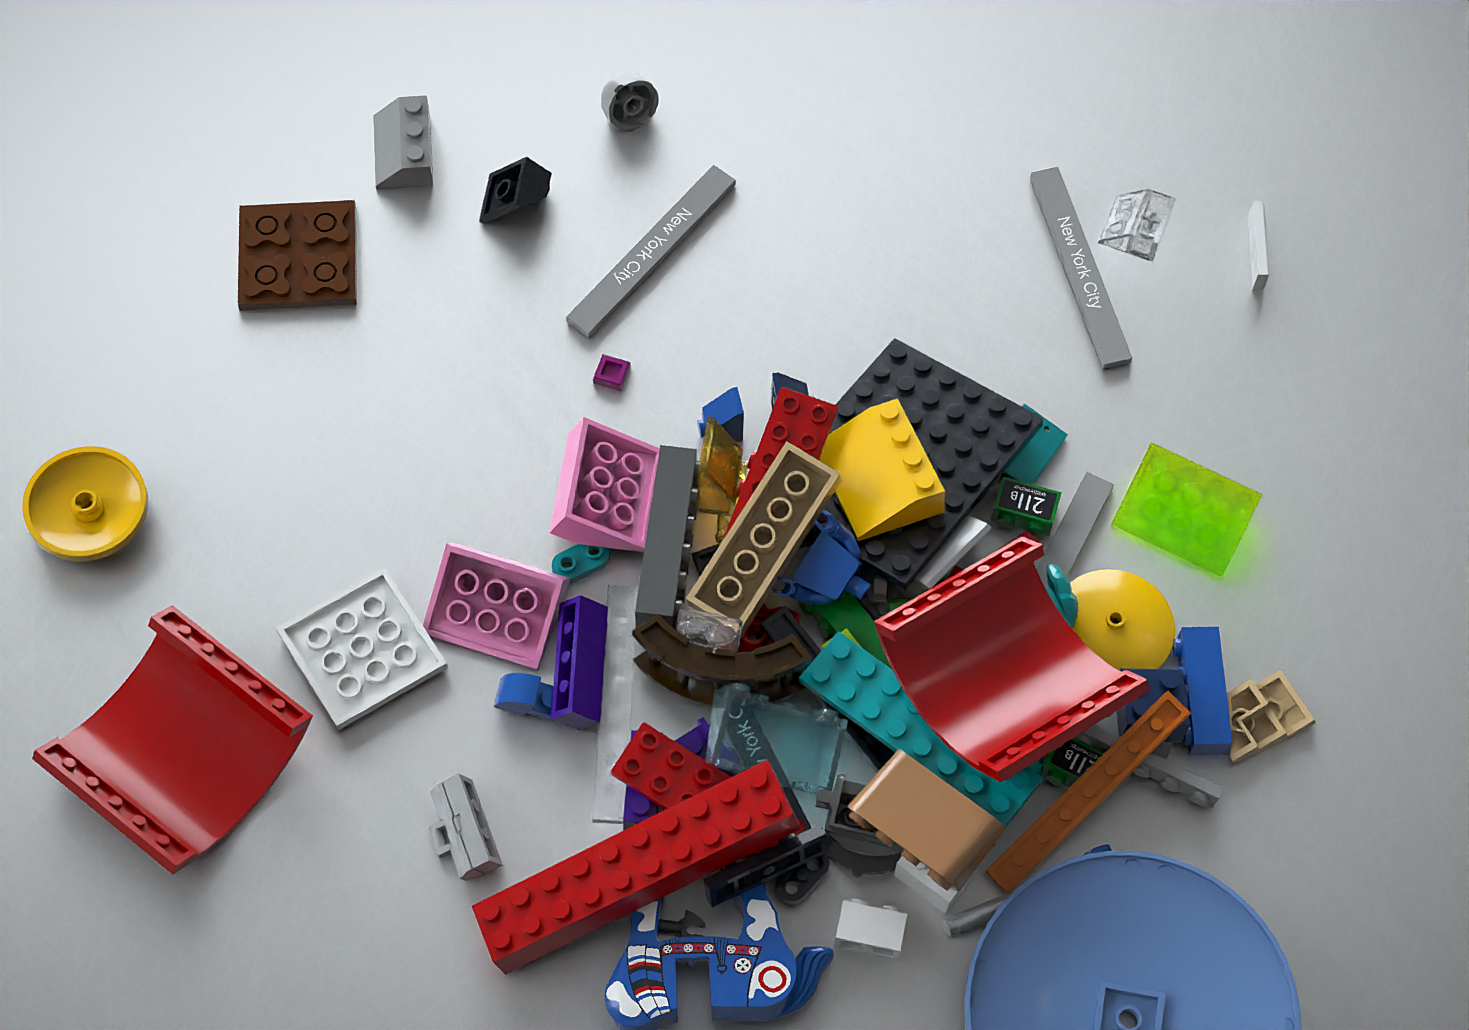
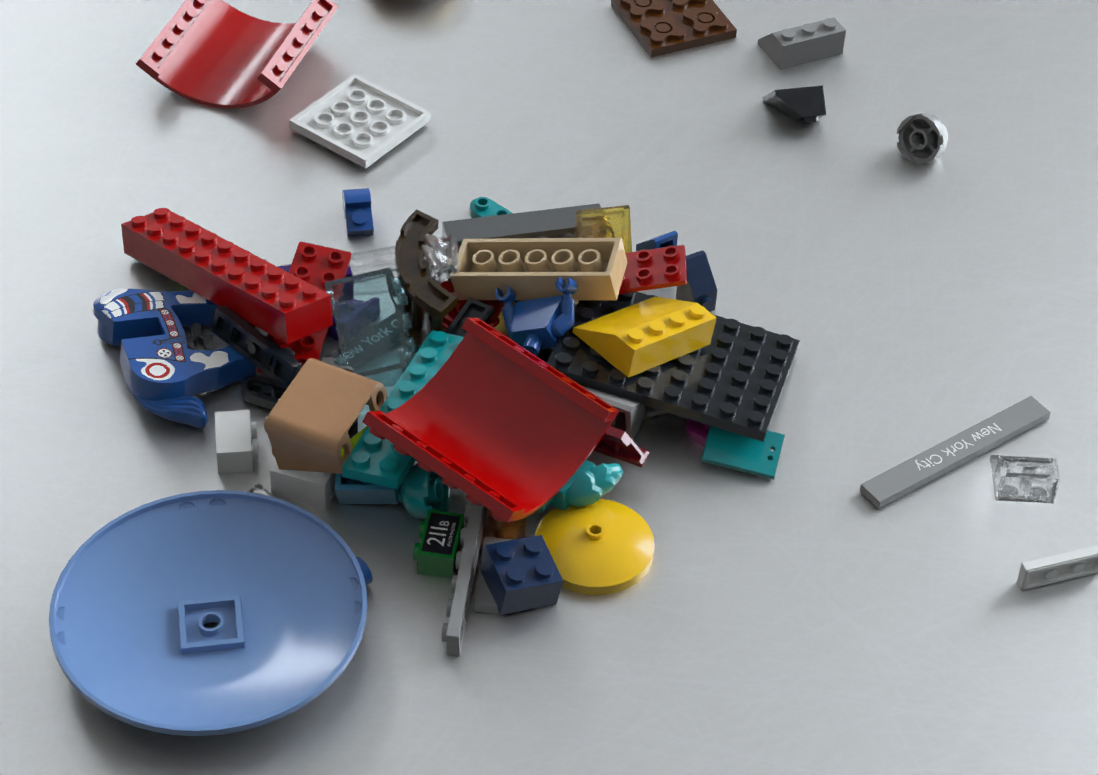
camera: 70 degrees right, 20 degrees down
bright pink slope [423,543,571,670] -> none
light grey piece [428,773,503,881] -> none
bright pink slope [549,417,660,552] -> none
dark purple brick [551,595,608,730] -> none
light grey tile [566,165,736,338] -> none
magenta tile [593,354,631,391] -> none
orange tile [985,691,1191,893] -> none
brick [991,476,1062,537] -> none
light grey tile [1037,472,1114,589] -> none
clear neon green slope [1111,442,1263,577] -> none
blue brick [1172,626,1232,755] -> none
tan slope [1227,669,1316,763] -> none

